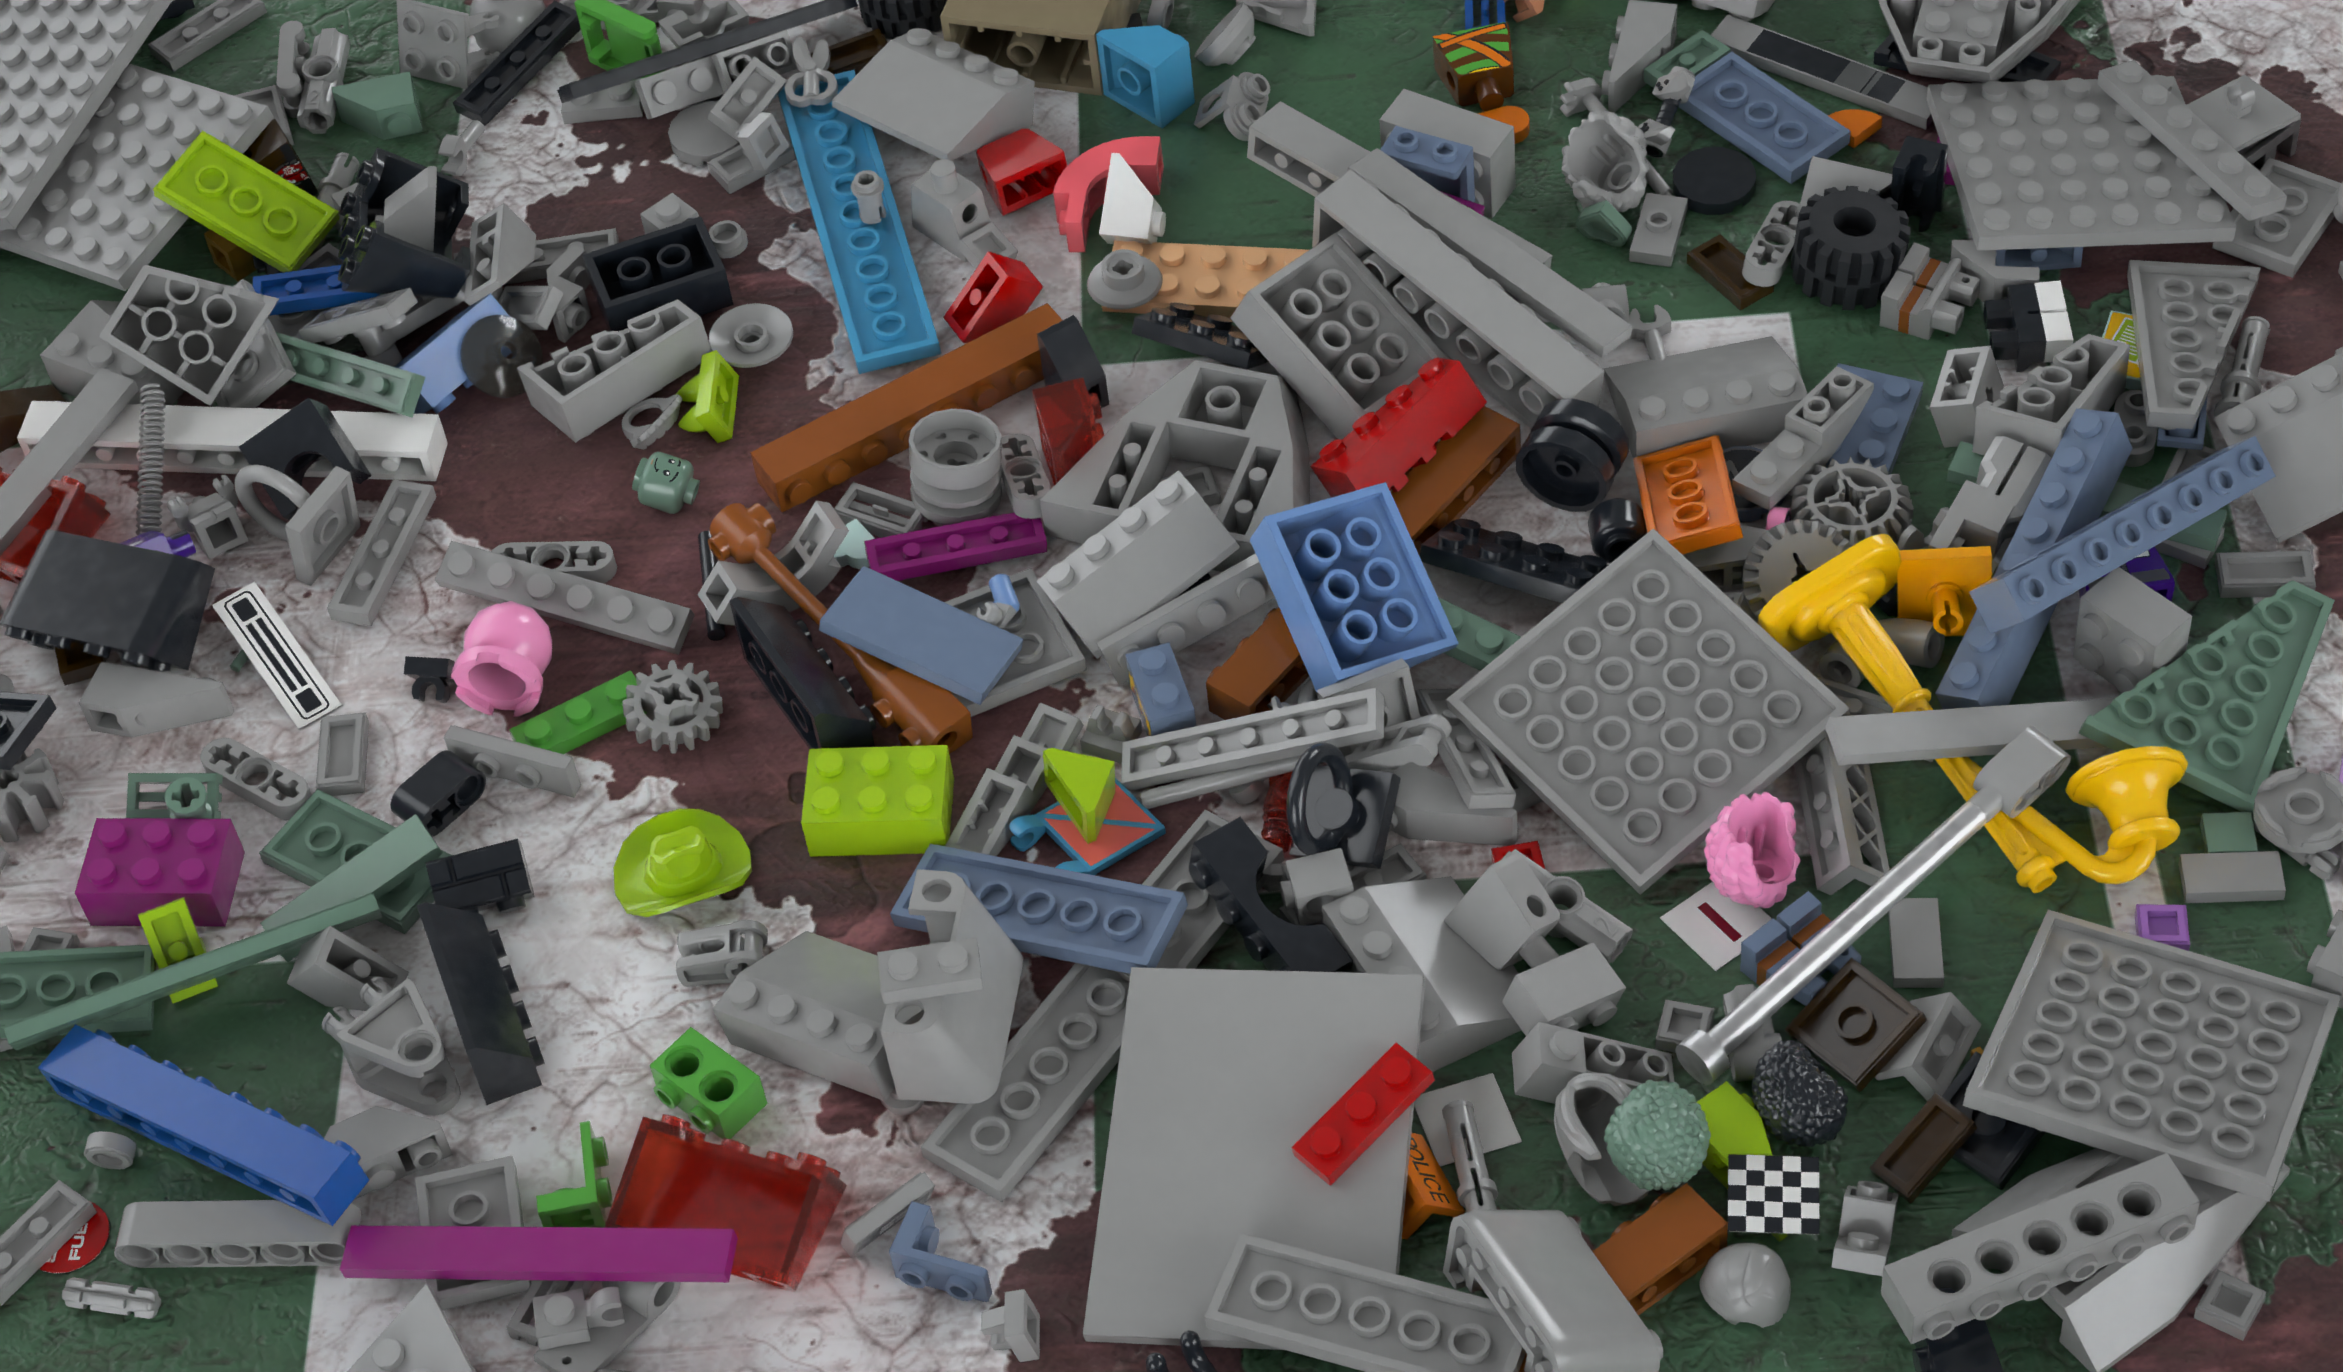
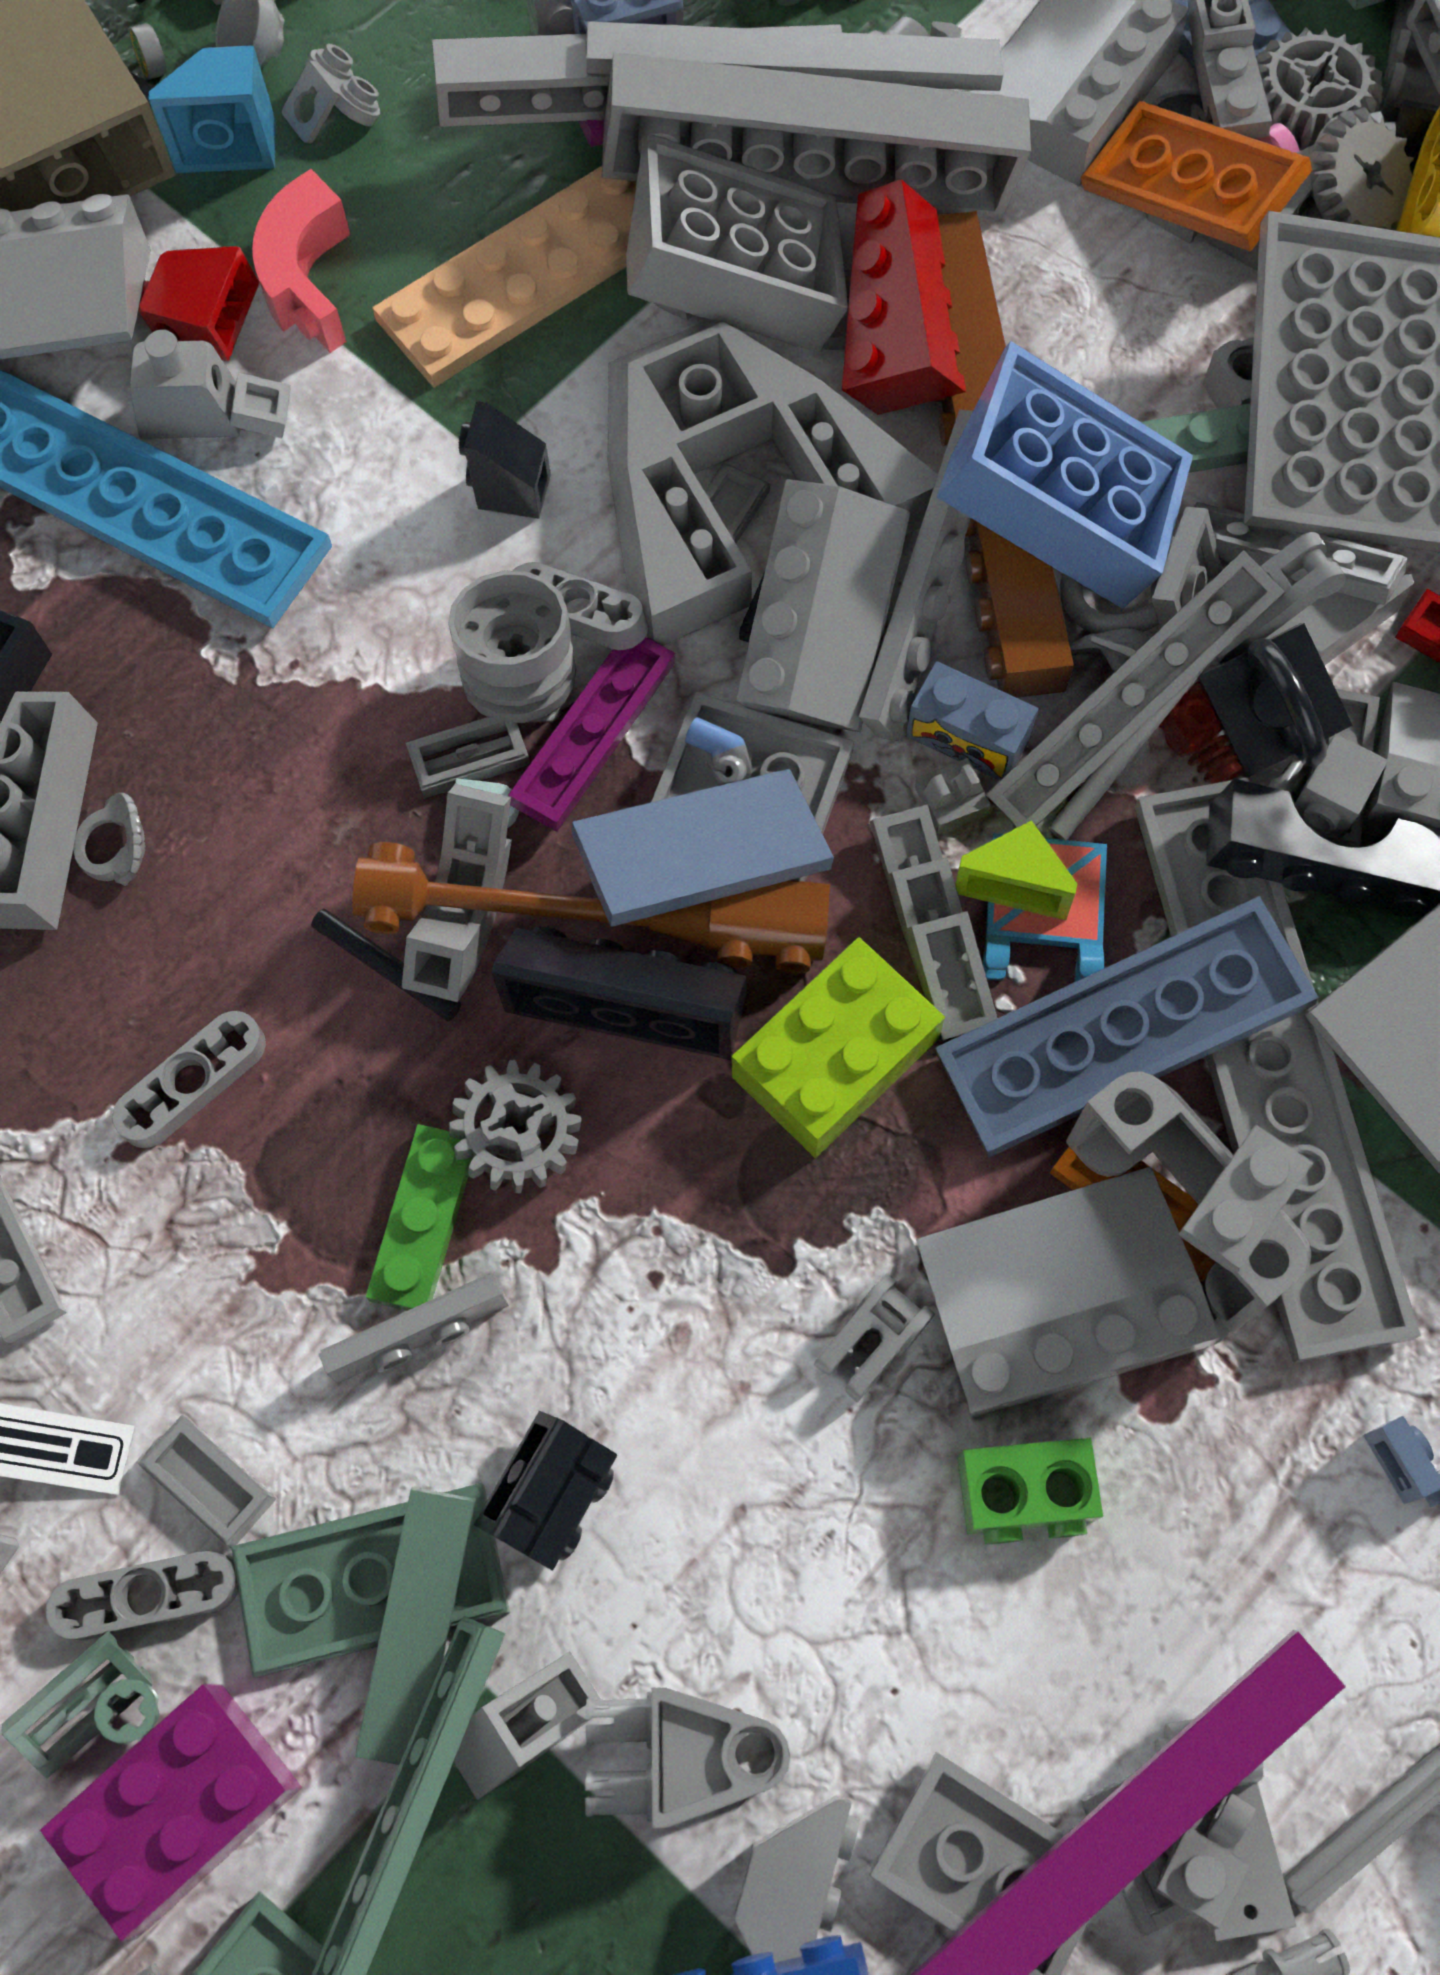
camera: 50 degrees left, 20 degrees up
lime slope [138,897,218,1004] -> none
black beam [390,750,486,837] -> none
black tile [404,656,455,703] -> none
black slope [417,902,545,1105] -> none
light grey plate [435,541,695,655] -> none
bright pink tile [451,601,552,717] -> none
bright green bracket [536,1121,613,1228] -> none
clear red windscreen [604,1114,847,1292] -> none
lime hat [613,809,752,917] -> none
sand green head [632,452,700,514] -> none
lime tile [676,350,739,443] -> none
light grey dish [709,303,793,368] -> none
dark orange brick [750,303,1063,512] -> none
light grey tile [840,1172,935,1257] -> none
light grey pin [851,170,886,224] -> none
red slope [943,251,1043,344] -> none
clear red slope [1032,377,1104,486] -> none
light grey piece [1087,249,1162,309] -> none
white slope [1099,153,1166,244] -> none
black plate [1132,302,1269,370] -> none
black plate [1419,519,1608,603] -> none
black wheel [1516,399,1629,512] -> none
black head [1588,498,1647,563] -> none

